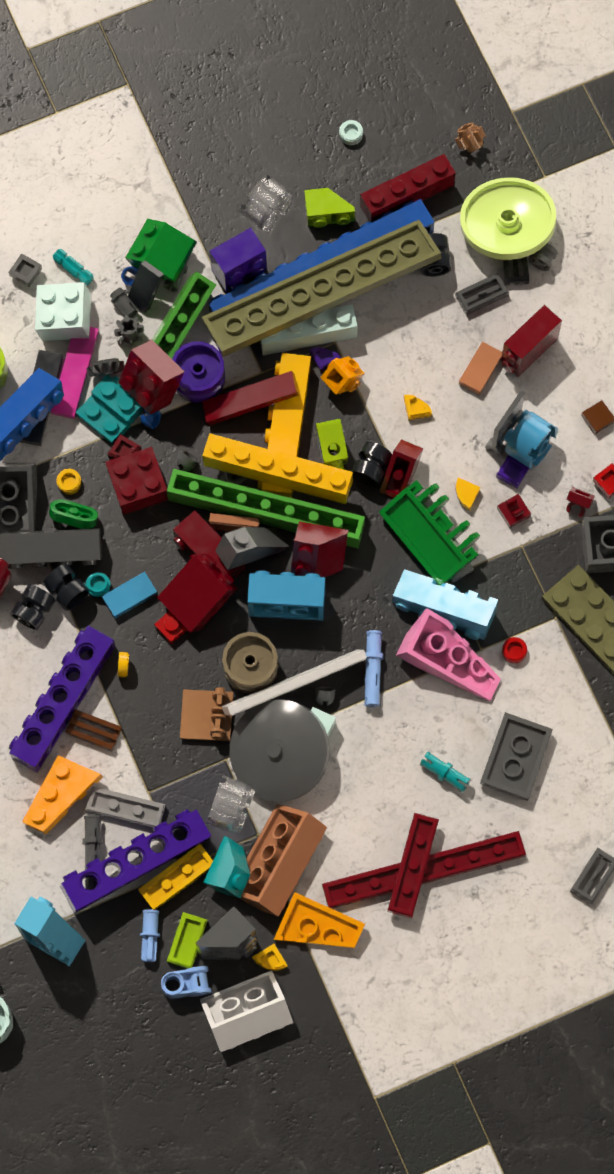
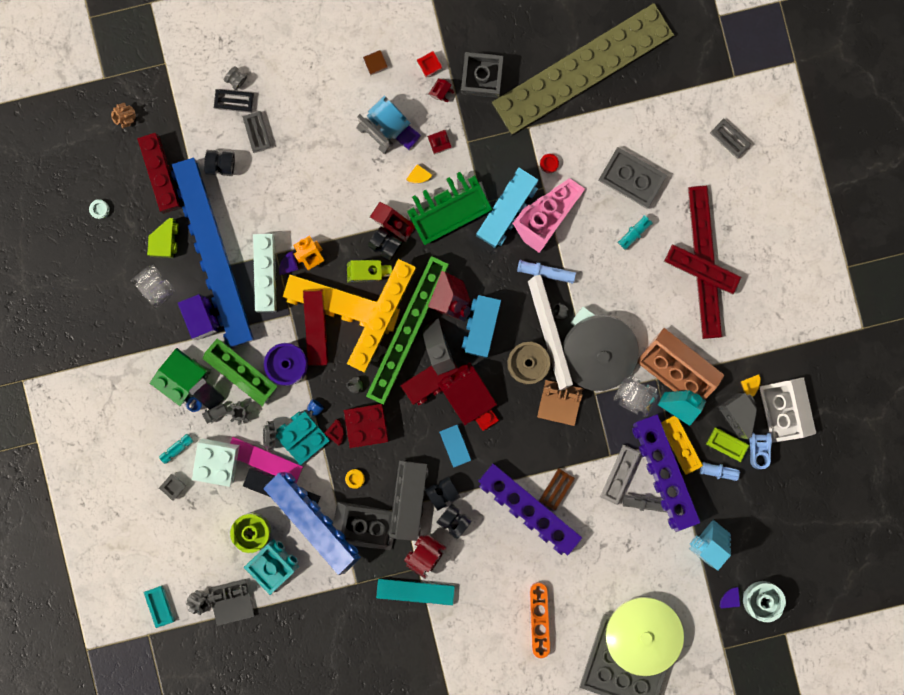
camera: 80 degrees left, 15 degrees up
light orange wing [22,755,103,834] -> none
green plate [49,499,98,529] -> none
teal plate [86,572,111,597] -> none
yellow tile [117,652,129,677] -> none
dark red brick [118,340,185,415] -> none
olive plate [202,220,442,357] -> none
nougat tile [209,513,260,532] -> none
light orange wing [274,892,365,948] -> none
yellow tile [403,395,432,420] -> none
nougat tile [459,342,502,395] -> none
yellowish green dish [460,178,556,260] -> none
dark red brick [501,304,562,377] -> none

